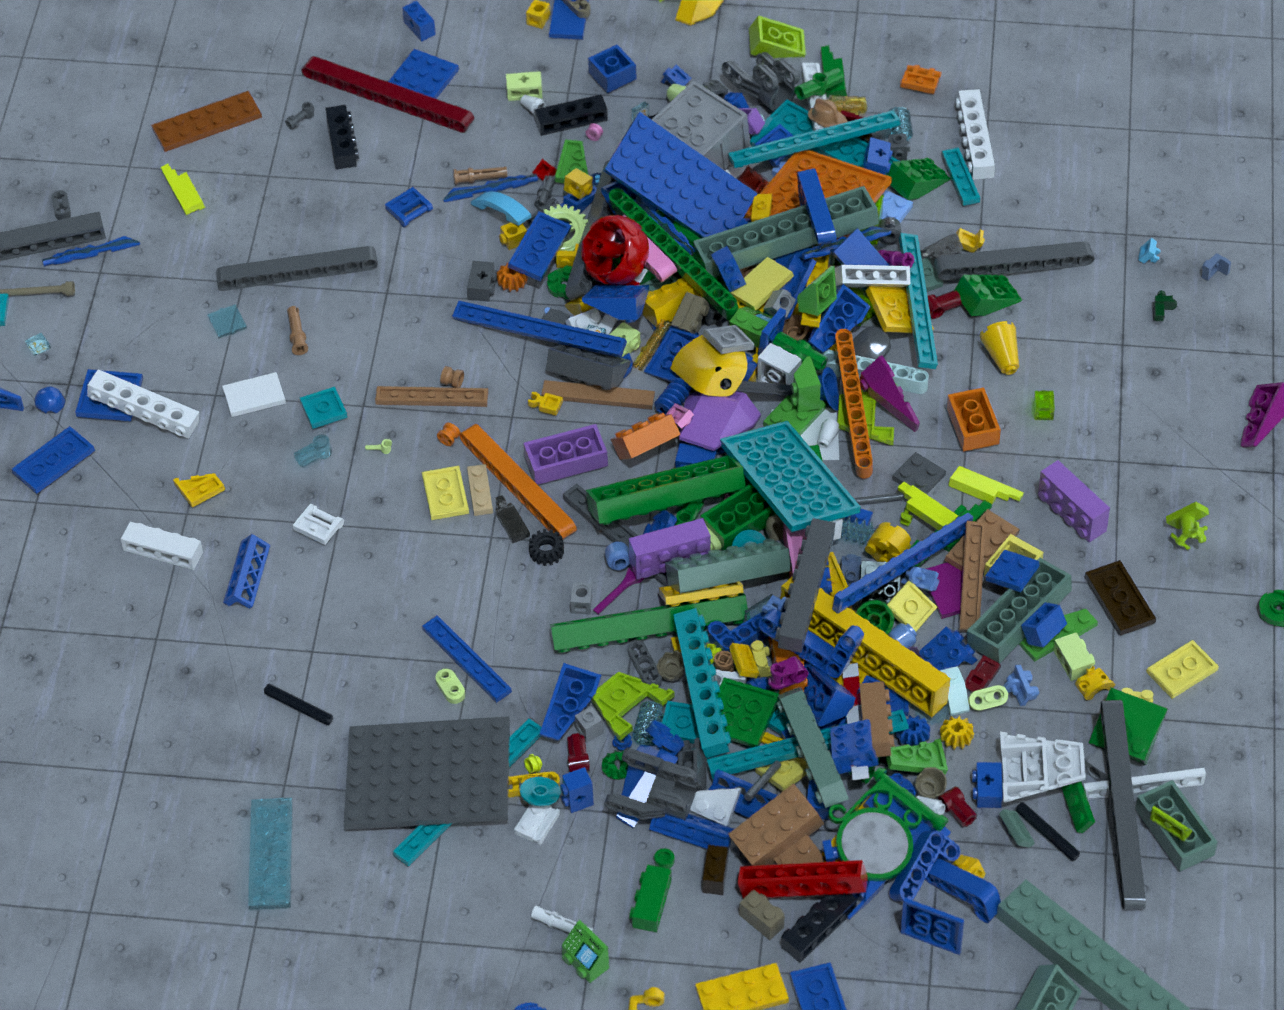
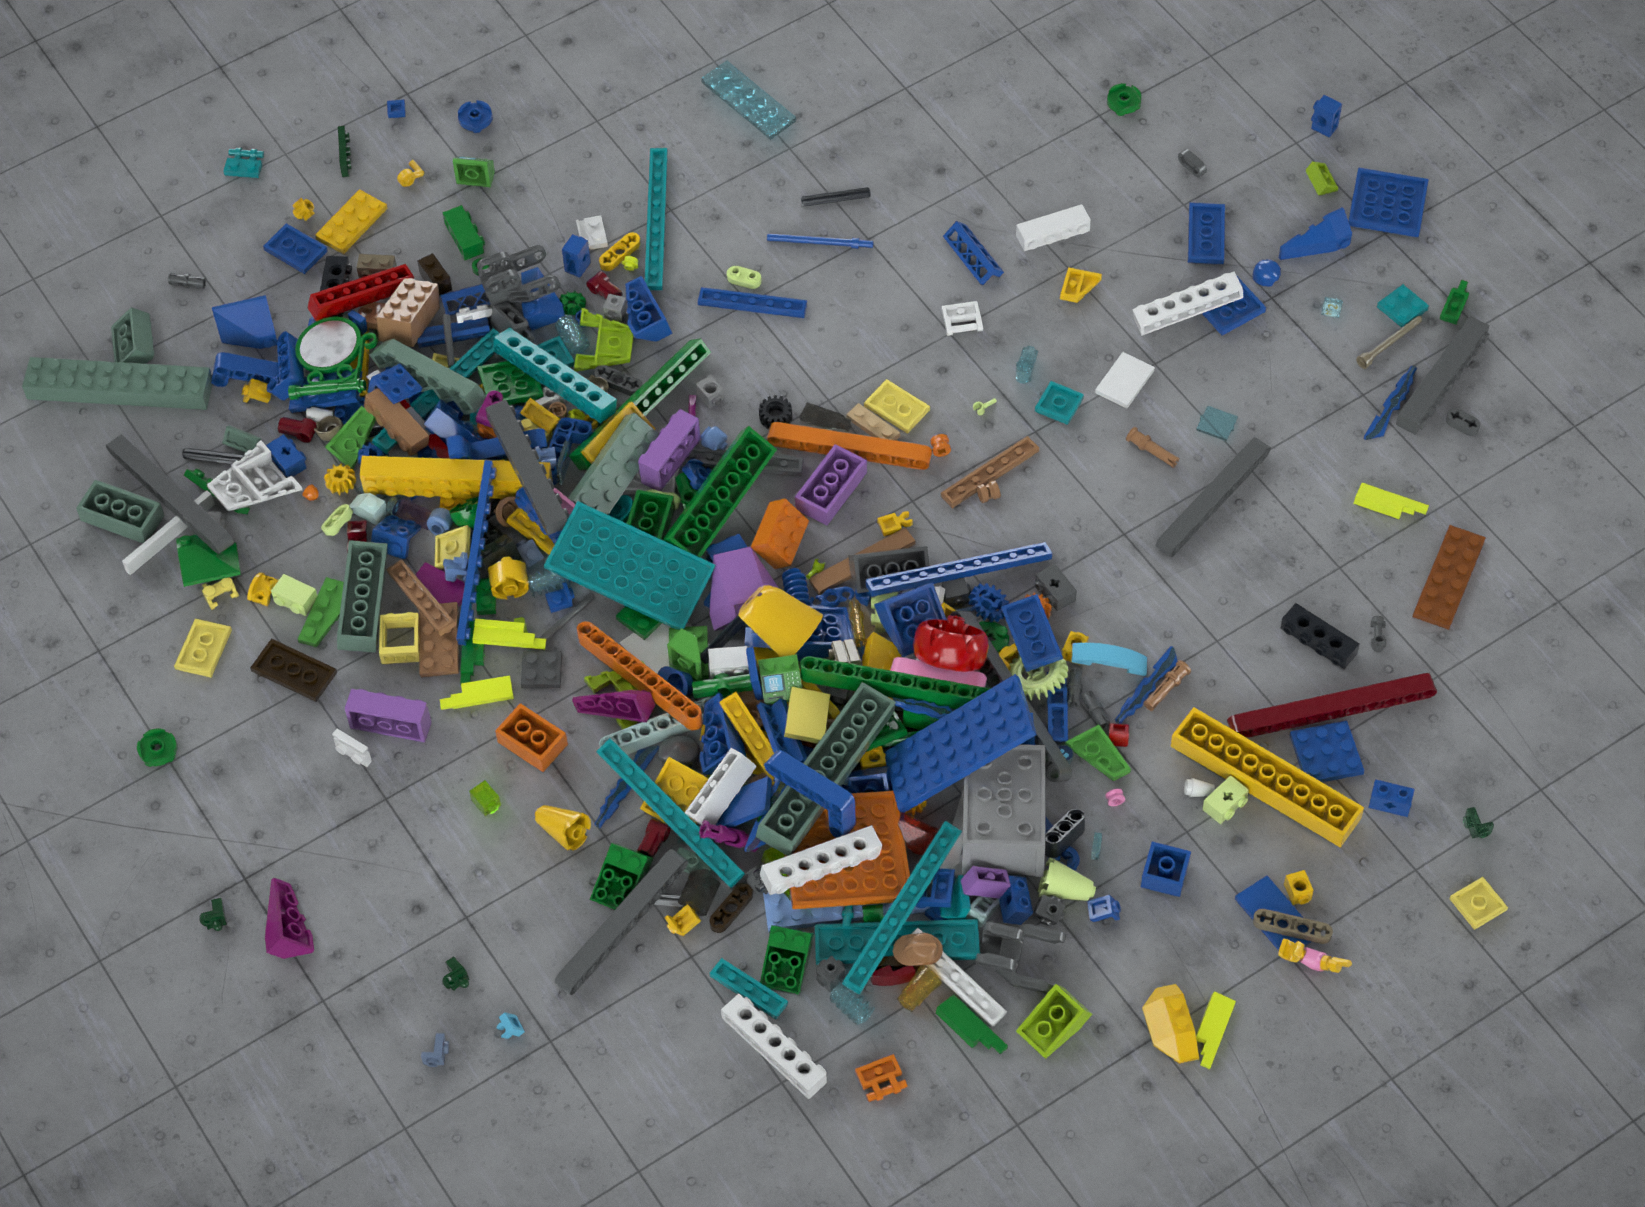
camera: 140 degrees right, 5 degrees up
dark grey plate [344,716,510,830] -> none
blue plate [385,187,433,227] -> none
teal dish [520,777,561,806] -> none
white pin [531,906,594,933] -> none
black brick [534,94,608,136] -> none
yellow brick [564,168,593,200] -> none
blue plate [645,720,684,755] -> none
bright pink plate [666,403,694,429] -> none
light grey tile [703,325,754,354] -> none
blue brick [711,246,746,293] -> none
yellow plate [751,194,772,222] -> none
light grey brick [763,289,796,318] -> none
green piece [794,68,844,100] -> none
bright green slope [797,266,837,316] -> none
white cone [817,419,839,448] -> none
blue brick [863,137,893,175] -> none
blue plate [985,549,1039,592] -> none
medium blue hips [1004,665,1039,706] -> none
blue brick [1021,602,1067,647] -> none
lime slope [1150,806,1192,841] -> none
lime piece [1166,501,1209,550] -> none
none -> orange hinge [302,484,319,501]
none -> white plate [332,729,372,767]
none -> blue sword [594,745,659,828]
none -> dark brown beam [709,883,753,933]
none -> white brick [760,825,882,895]
none -> blue bar [767,234,874,249]
none -> lime hand [806,559,825,579]
none -> blue piece [809,586,855,607]
none -> blue gear [968,583,1009,623]
none -> yellow brick [1171,707,1364,848]

